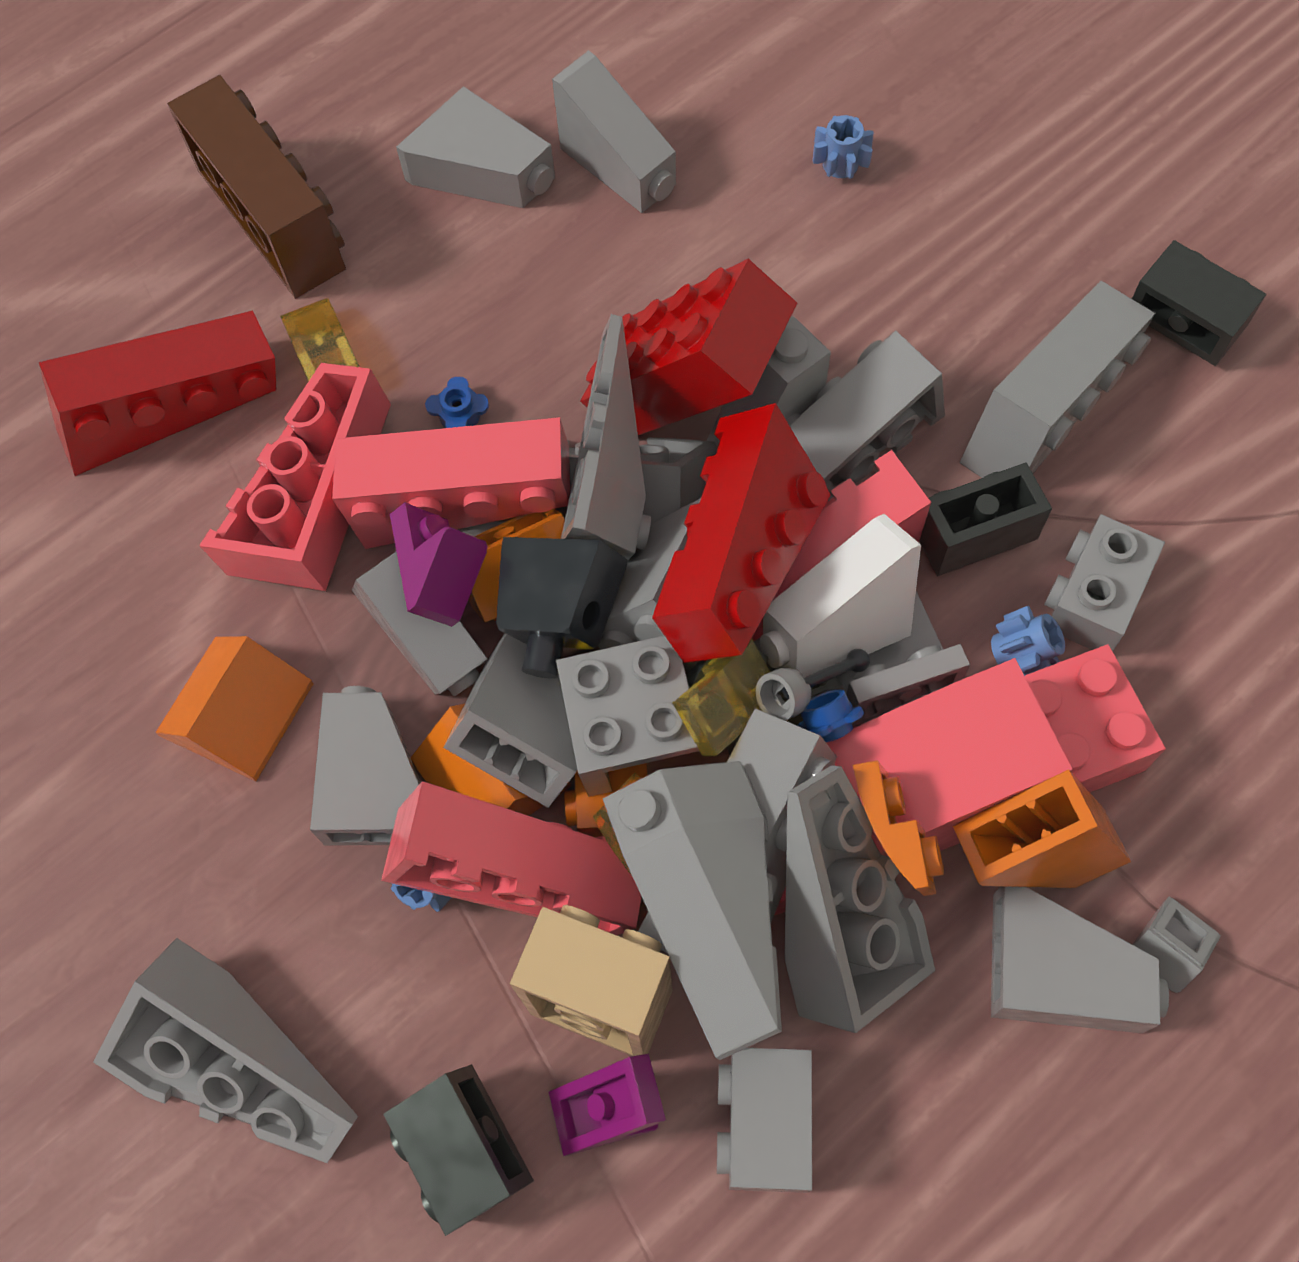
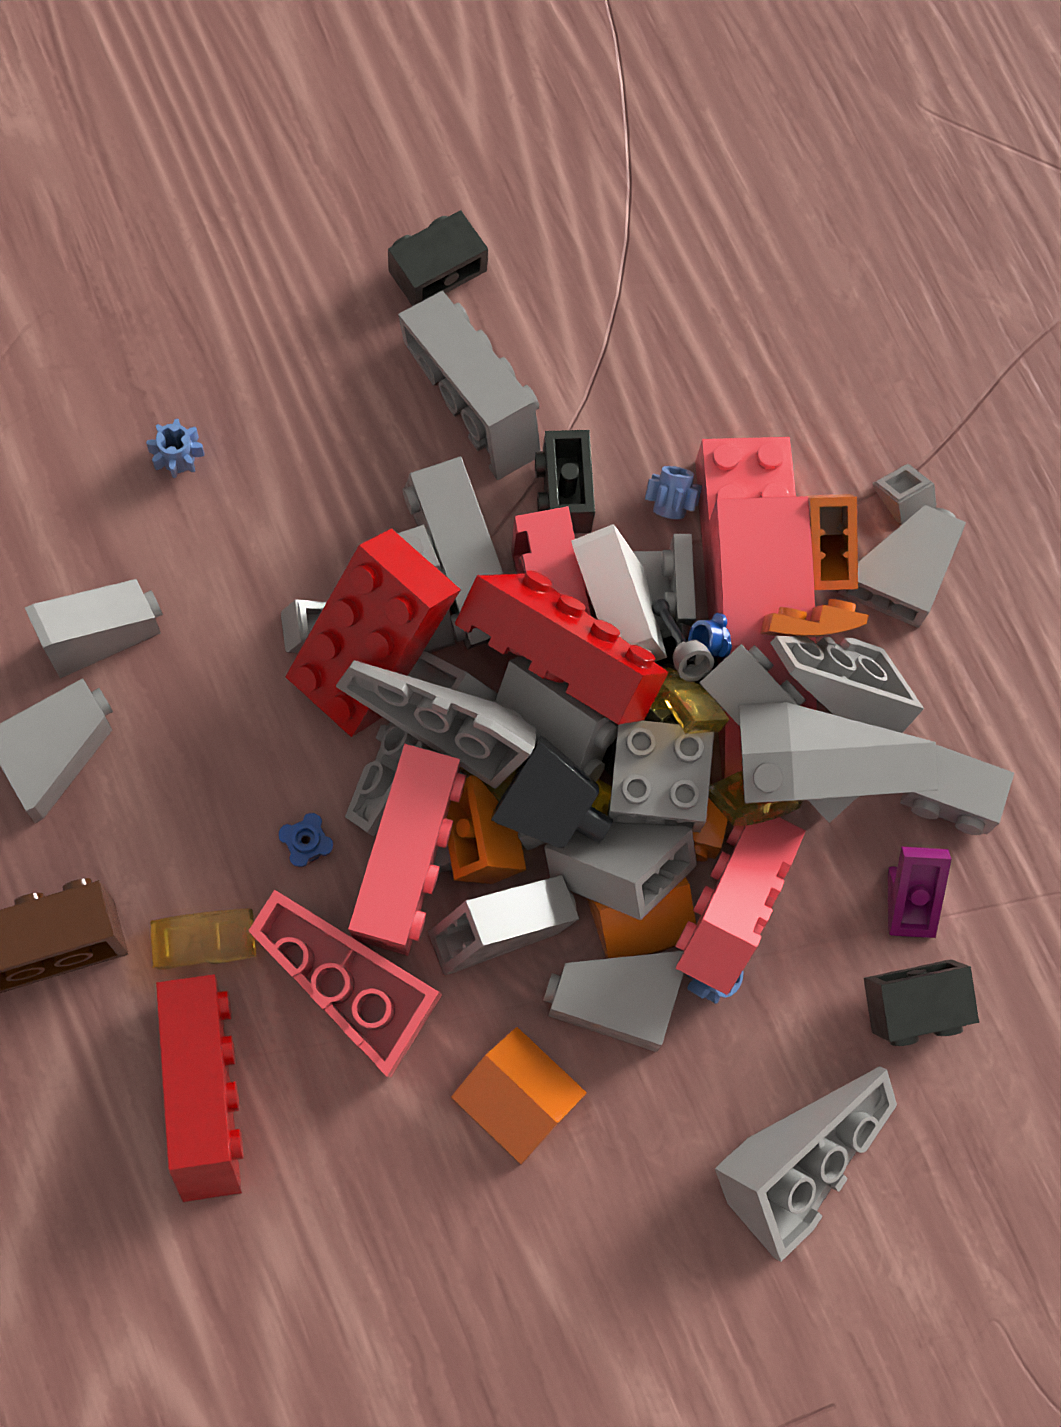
camera: 85 degrees left, 5 degrees up
magenta slope [390,502,488,627] -> none
tan brick [510,905,673,1056] -> none
light grey brick [1044,514,1165,651] -> none

